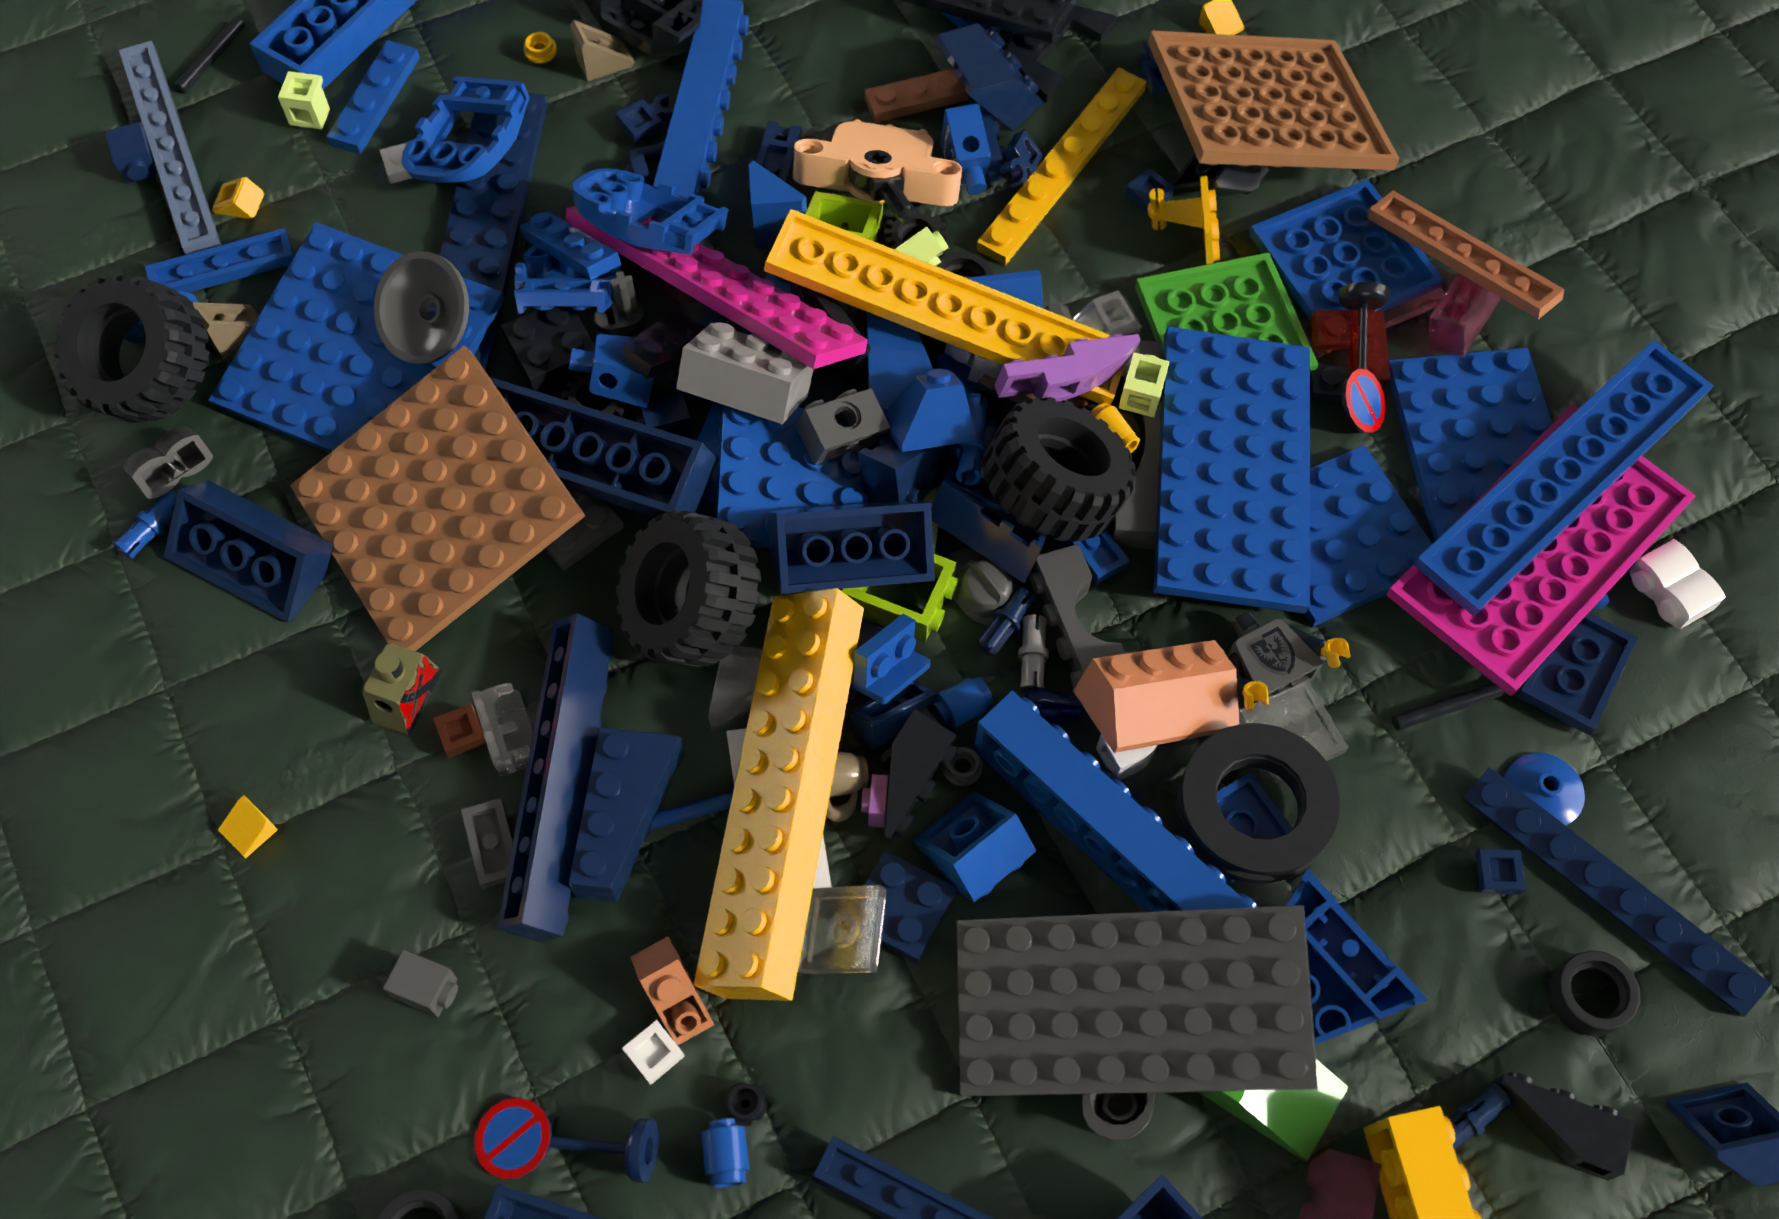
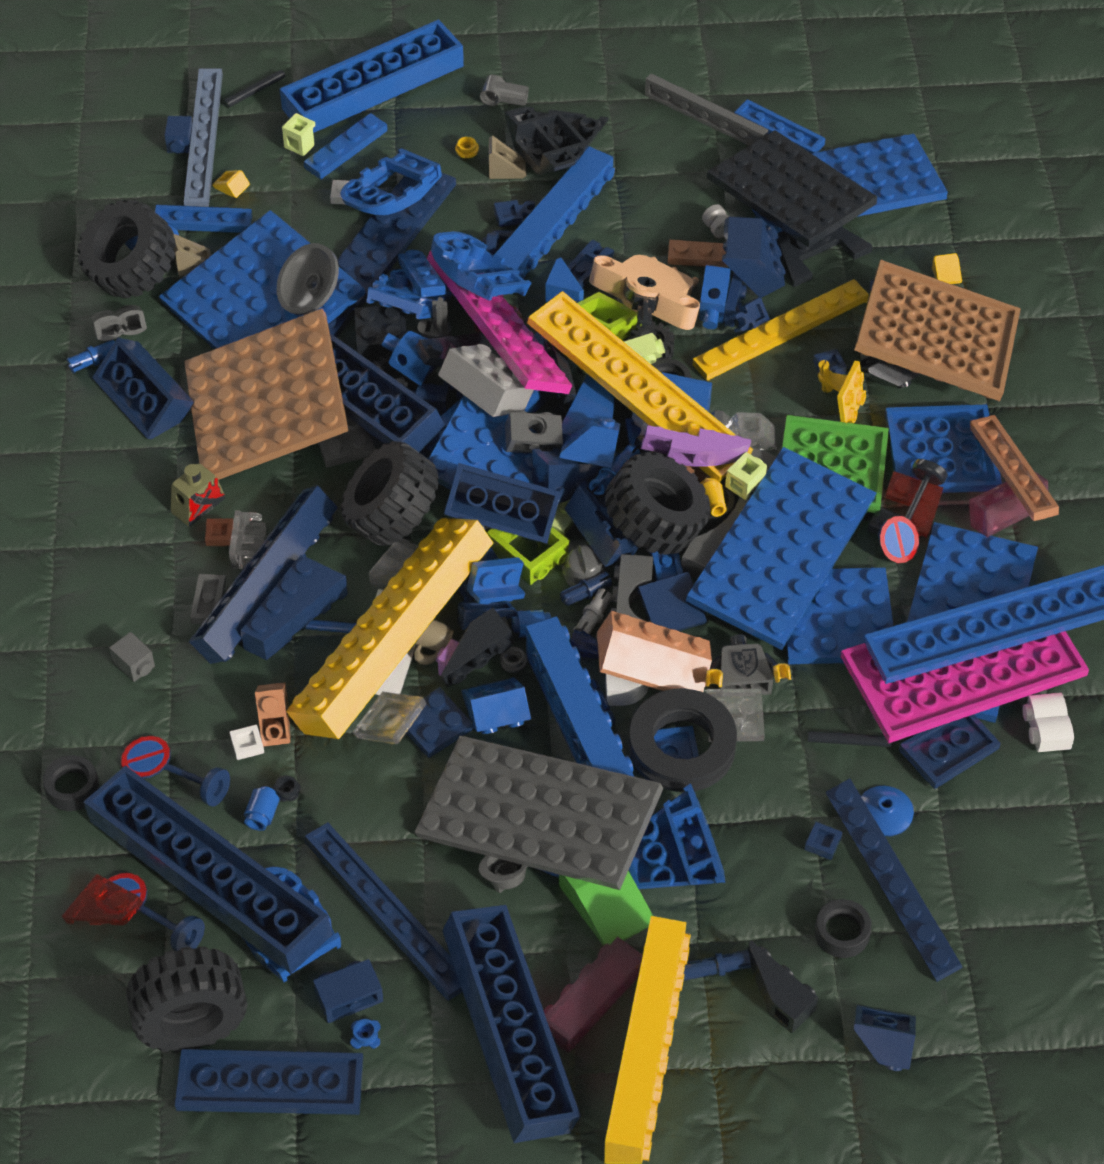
camera: 25 degrees right, 10 degrees down
yellow slope [218,795,278,859] -> none
none -> dark blue tile [637,572,707,631]
none -> light grey wheel [702,205,730,238]

